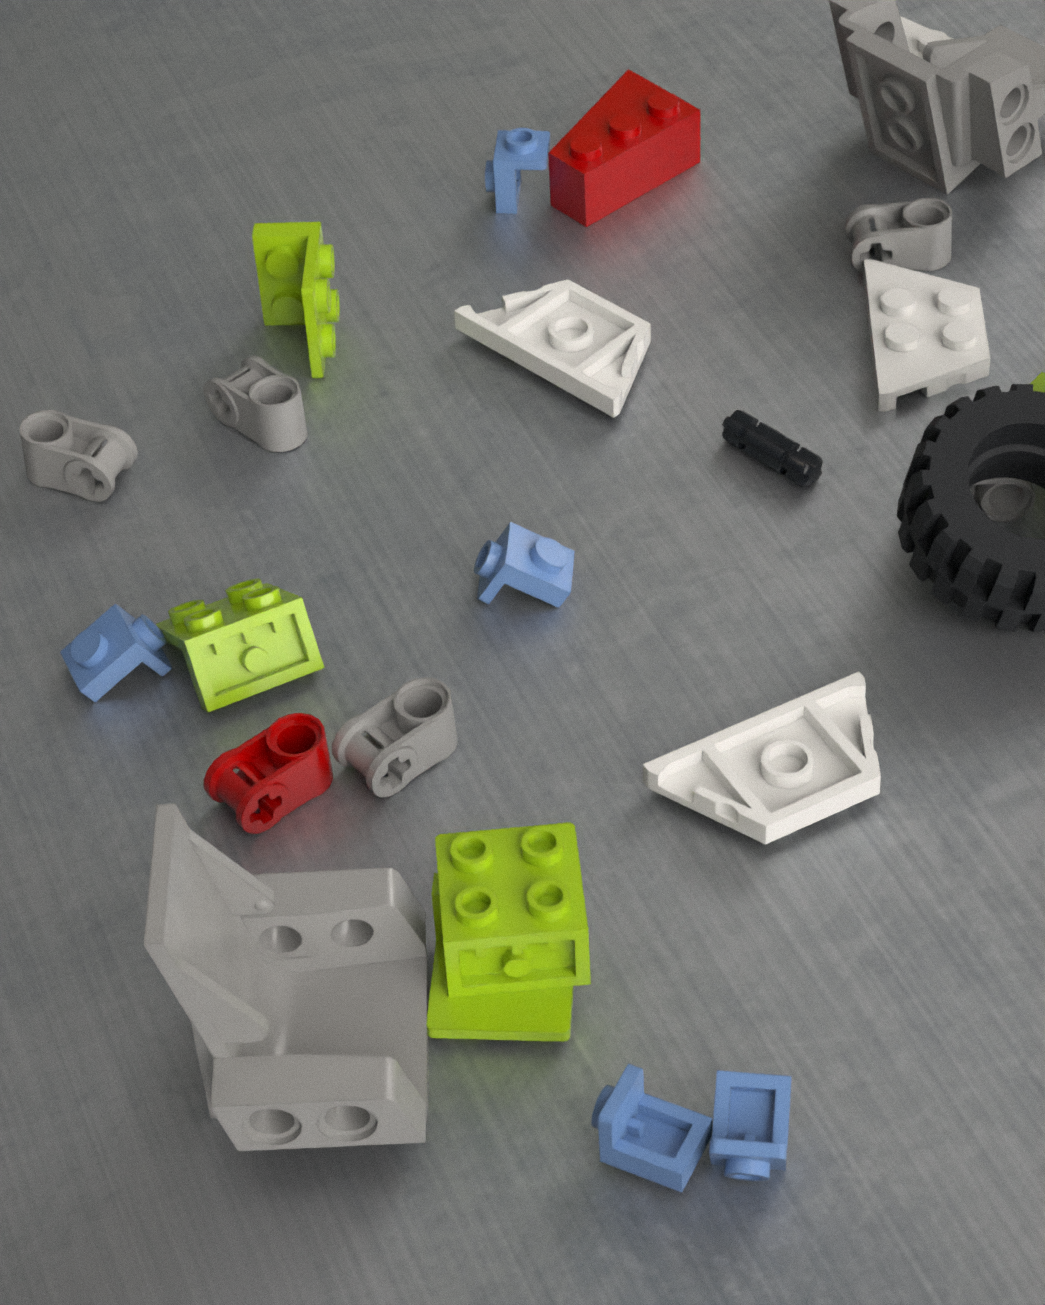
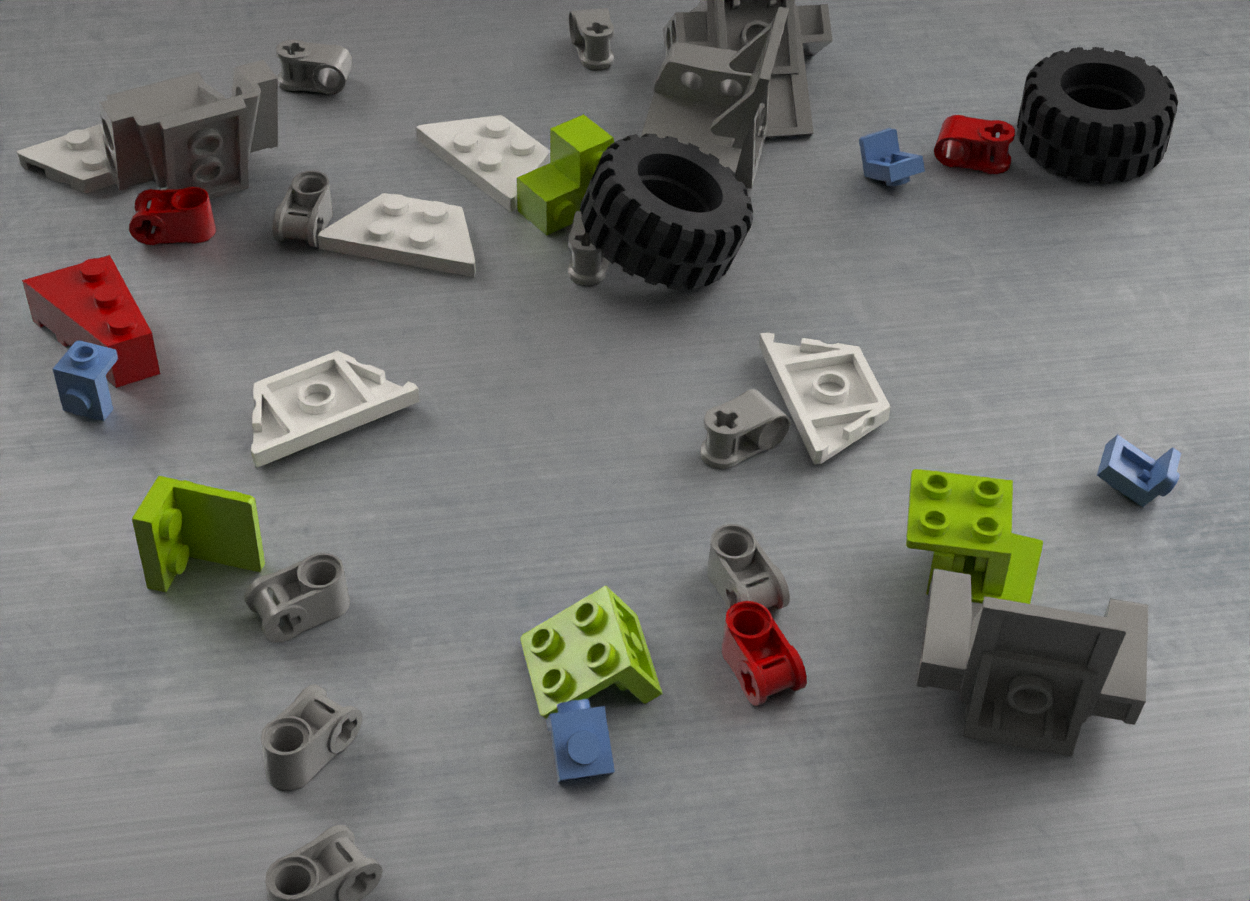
camera: 80 degrees left, 0 degrees up
medium blue bracket [474,522,575,608] -> none
medium blue bracket [592,1064,712,1192] -> none
black axle [722,410,823,487] -> none
none -> red piece [129,187,216,245]
none -> light grey piece [700,389,790,469]

